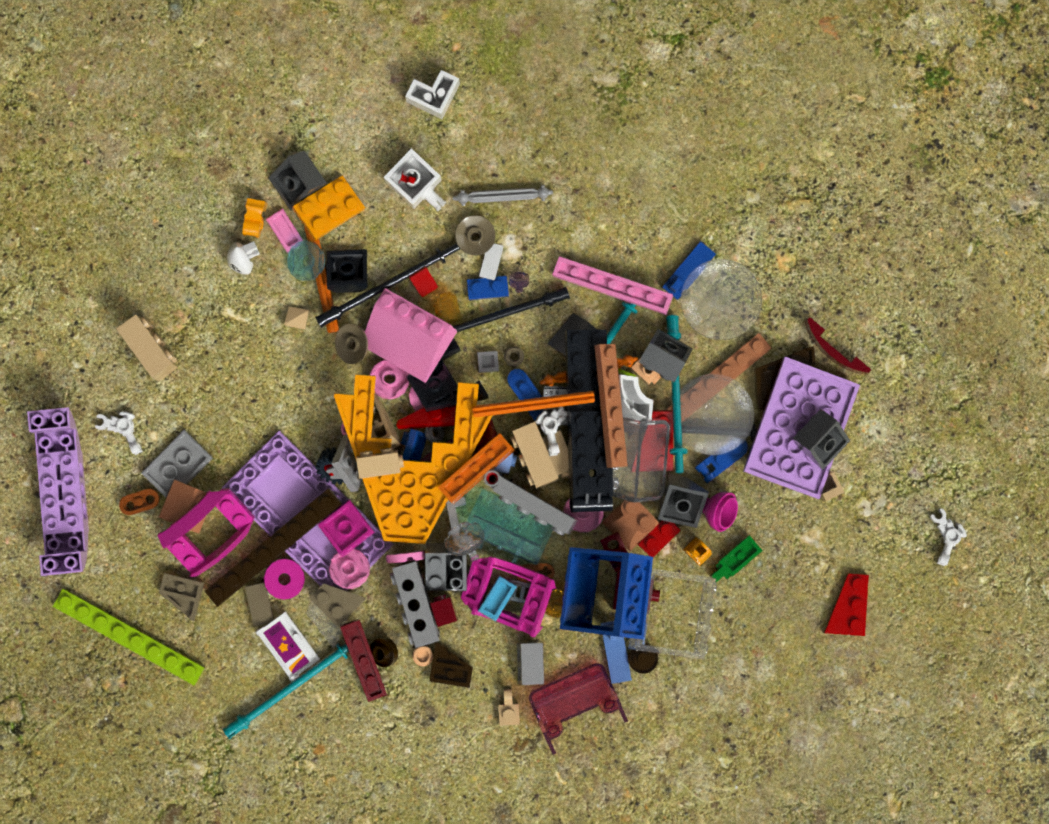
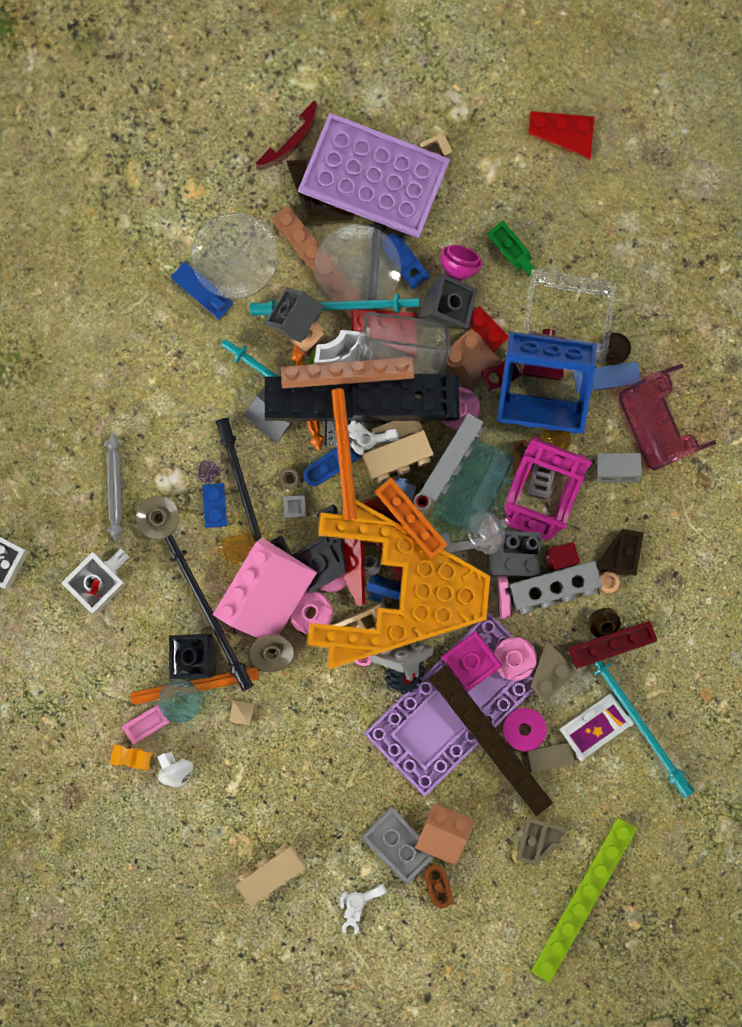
camera: 80 degrees left, 0 degrees up
lavender slope [27,407,89,576] -> none
dark pink wedge [157,488,255,577] -> none
dark grey slope [268,151,327,211] -> none
light orange plate [292,175,365,241] -> none
tan brick [356,448,404,479] -> none
red slope [409,266,438,297] -> none
medium azure tile [478,576,517,622] -> none
white sticker [479,244,503,280] -> none
tan plate [498,689,520,726] -> none
bright pink plate [552,256,673,315] -> none
light orange leg [683,537,712,566] -> none
dark grey slope [793,409,850,470] -> none
white piece [930,508,967,566] -> none

